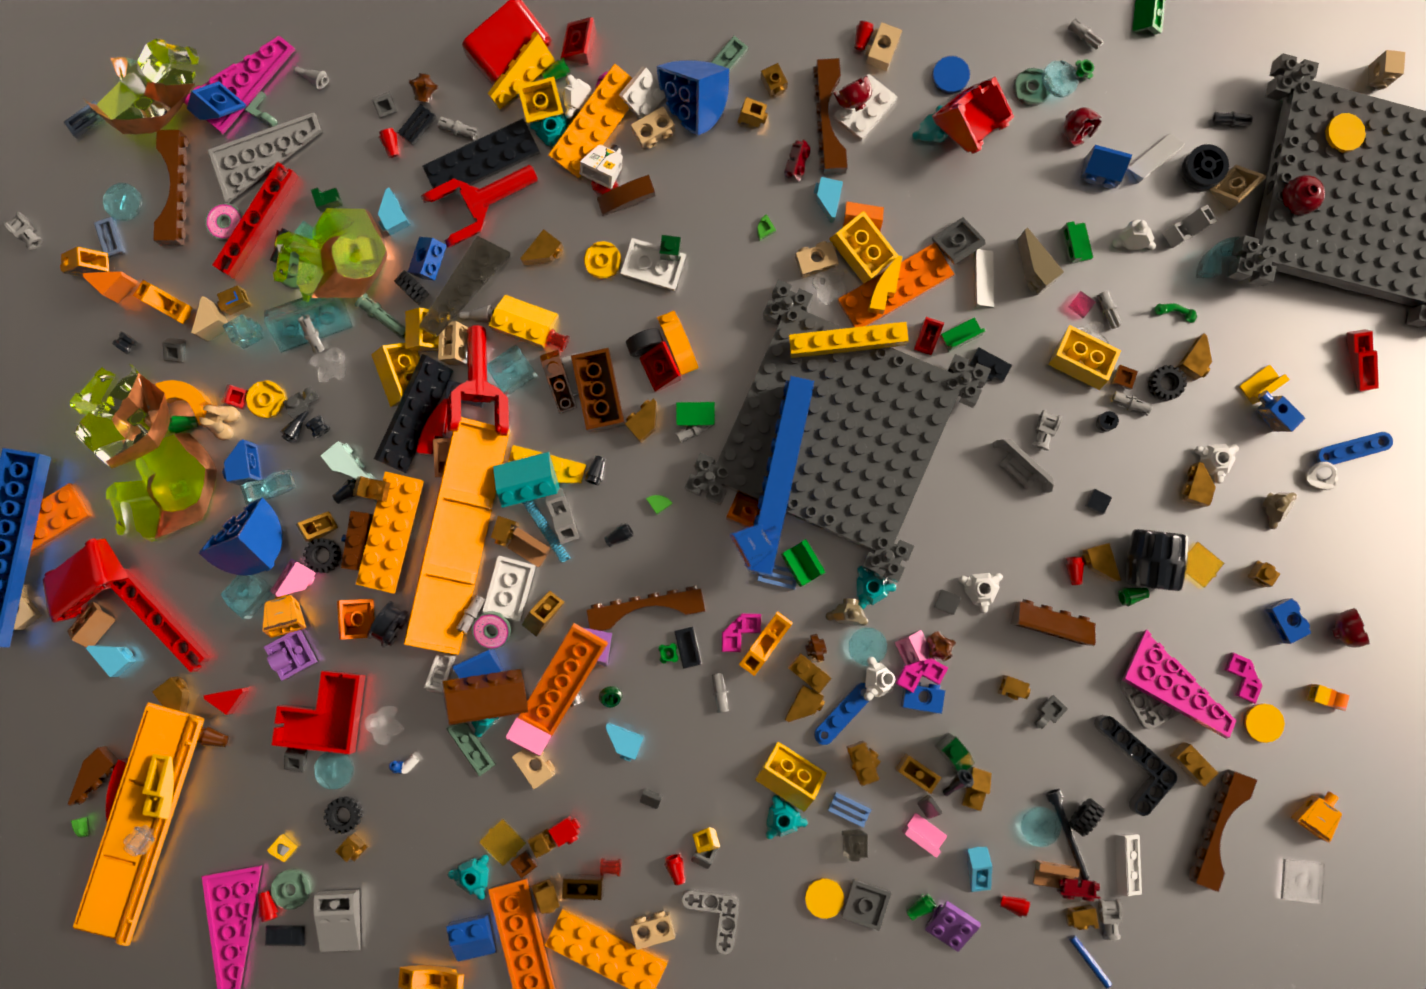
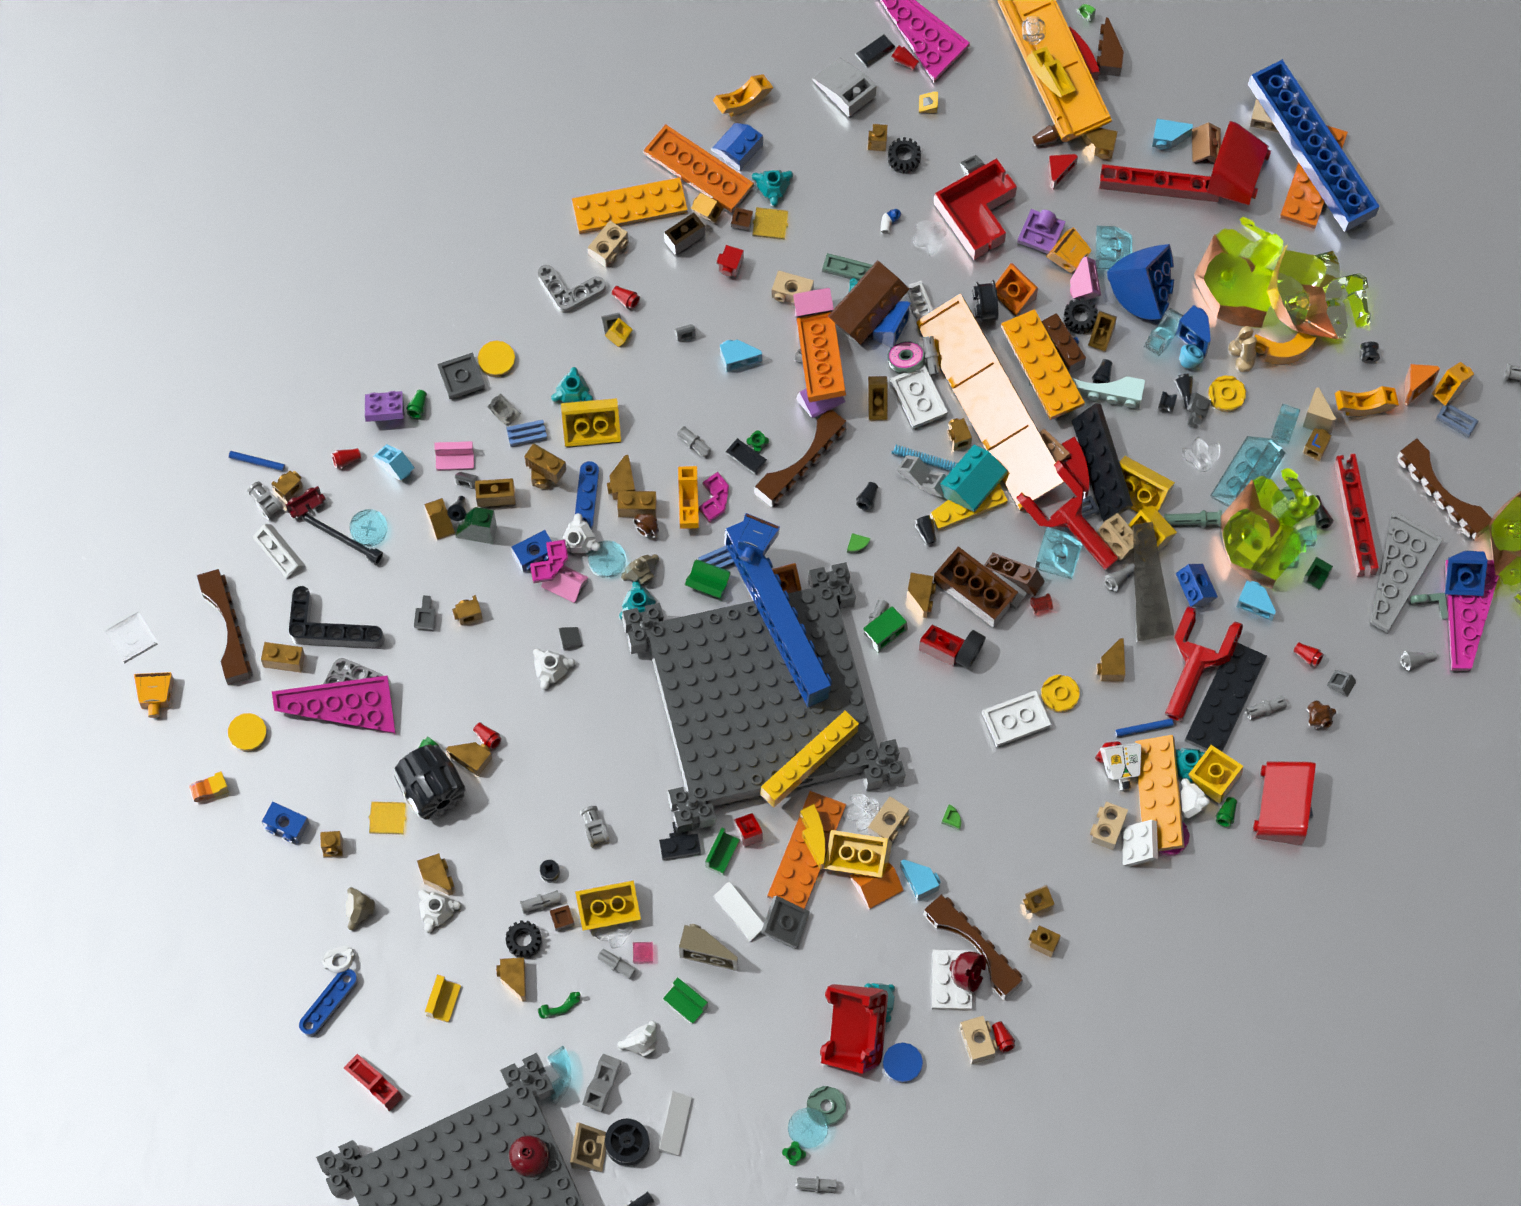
camera: 140 degrees right, 15 degrees down
clear light blue tile [103,183,143,221] -> none
dark grey slope [162,338,186,362] -> none
green cone [168,415,198,434] -> none
tile [205,203,243,241] -> none
red slope [221,385,248,409] -> none
sand green tile [270,869,311,910] -> none
light grey pin [298,315,325,353] -> none
clear light blue tile [314,752,354,789] -> none
pearl gold slope [353,476,391,502] -> none
black tyre [394,270,429,305] -> none
black tile [398,104,436,145] -> none
yellow wing [487,31,555,109] -> none
yellow slope [489,295,558,349] -> none
medium nougat panel [507,527,552,567] -> none
pearl gold brick [527,828,556,858] -> none
red slope [560,17,596,64] -> none
reddish brown slope [597,174,655,216] -> none
dark green hat [599,686,623,708] -> none
clear red bush [600,858,622,877] -> none
blue brick [657,60,729,135] -> none
light orange arch [657,311,699,375] -> none
dark green brick [659,235,681,261] -> none
sand green tile [711,36,748,71] -> none
dark red hinge [784,139,811,182] -> none
reddish brown rock [927,631,956,661] -> none
light grey piece [993,439,1054,493] -> none
reddish brown slope [1010,599,1096,646] -> none
medium nougat panel [1033,860,1080,889] -> none
dark red cylinder [1063,107,1102,146] -> none
black tyre [1069,798,1105,837] -> none
blue slope [1080,145,1132,188] -> none
black tile [1085,489,1112,515] -> none
dark pink tile [1224,653,1263,704] -> none
blue torso [1257,390,1306,432] -> none
dark red cylinder [1332,608,1370,648] -> none
none -> blue bar [1115,718,1174,737]
none -> medium azure cone [1179,344,1204,368]

